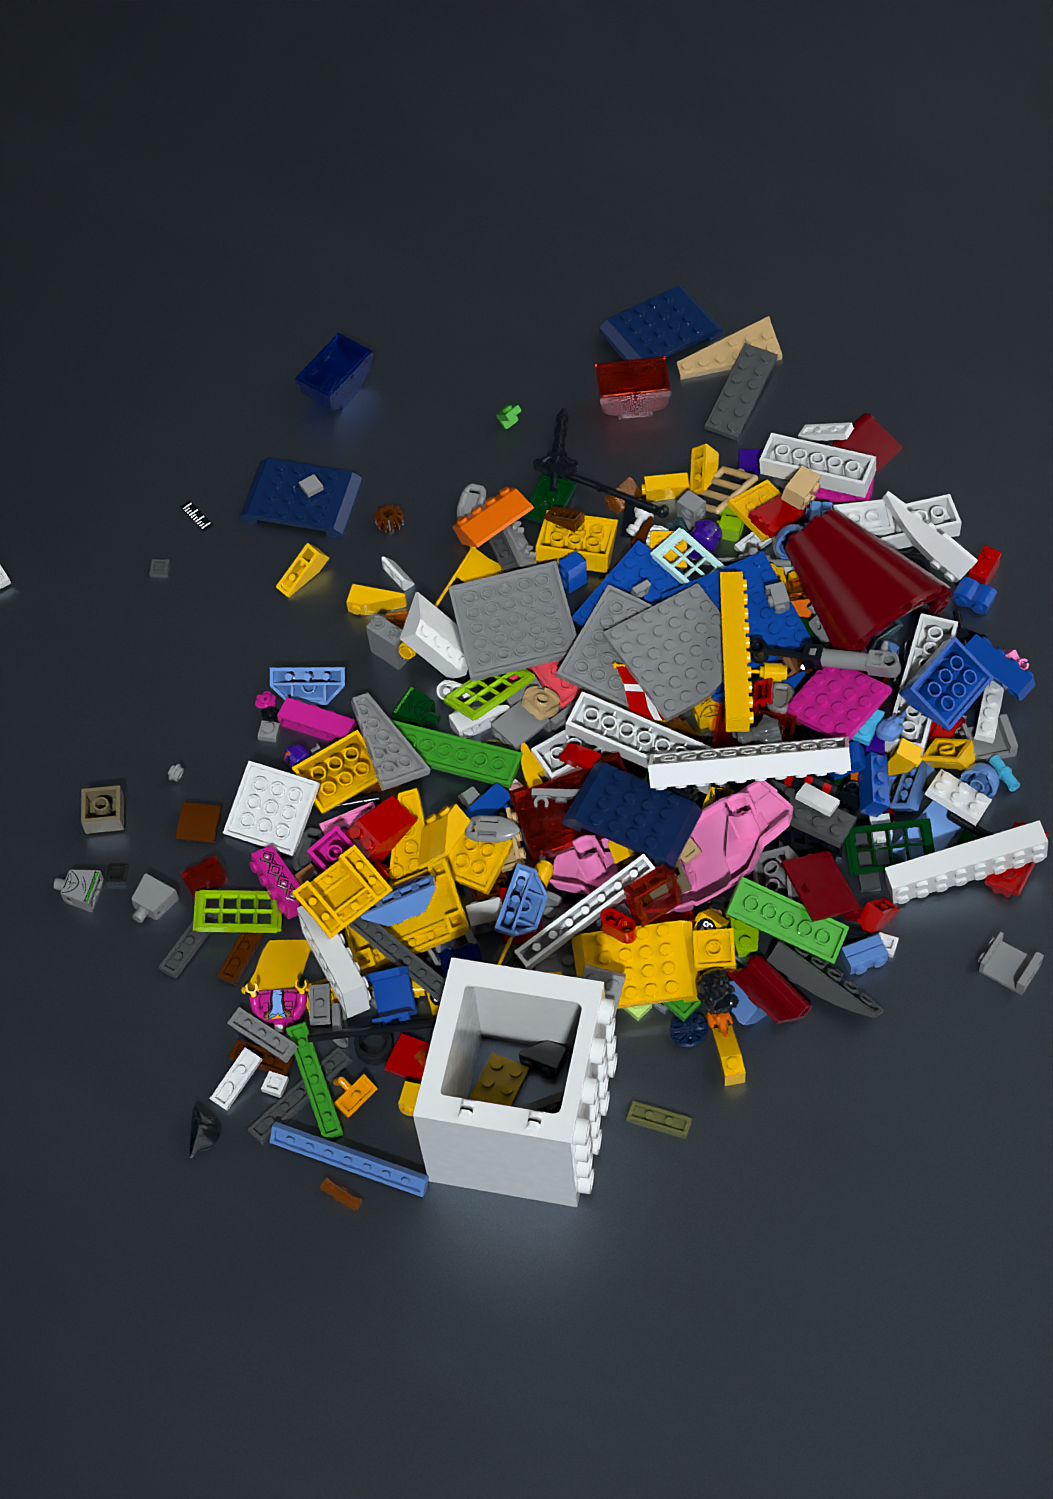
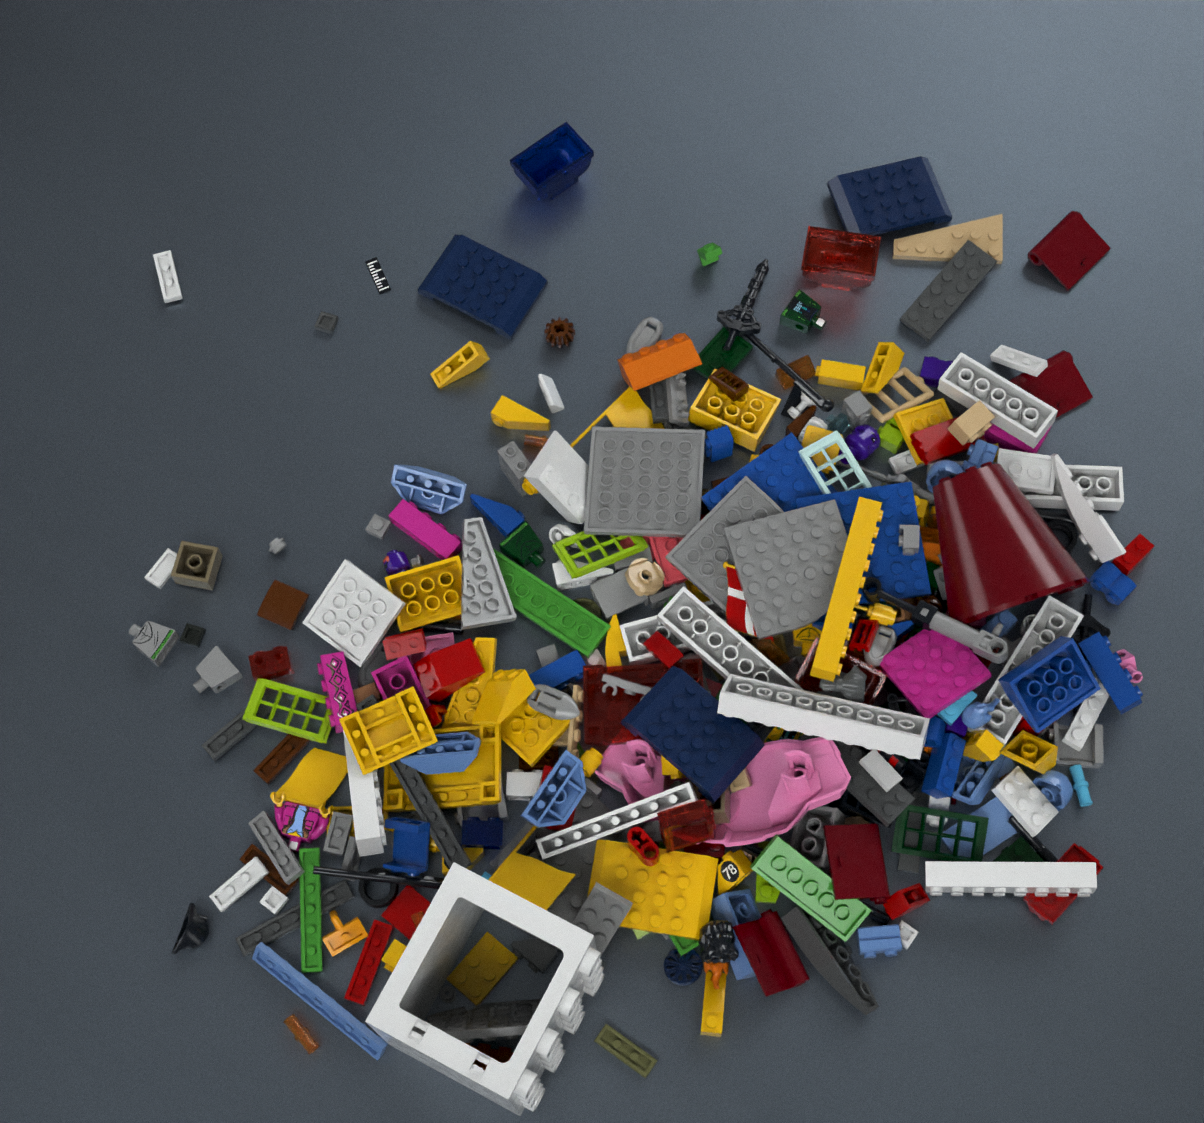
camera: 15 degrees right, 10 degrees up
dark pink plant [255,691,276,709] -> none
black plant [261,707,280,722] -> none
light grey tile [299,474,324,498] -> none
light grey tile [630,580,651,599] -> none
yellow plate [692,928,736,971] -> none
light grey panel [978,932,1044,995] -> none
none -> white tile [144,548,177,590]
none -> red plate [344,919,394,1006]
none -> red panel [382,628,427,660]
none -> blue slope [470,494,526,538]
none -> torso [779,289,826,334]
none -> dark red door [1028,211,1111,291]

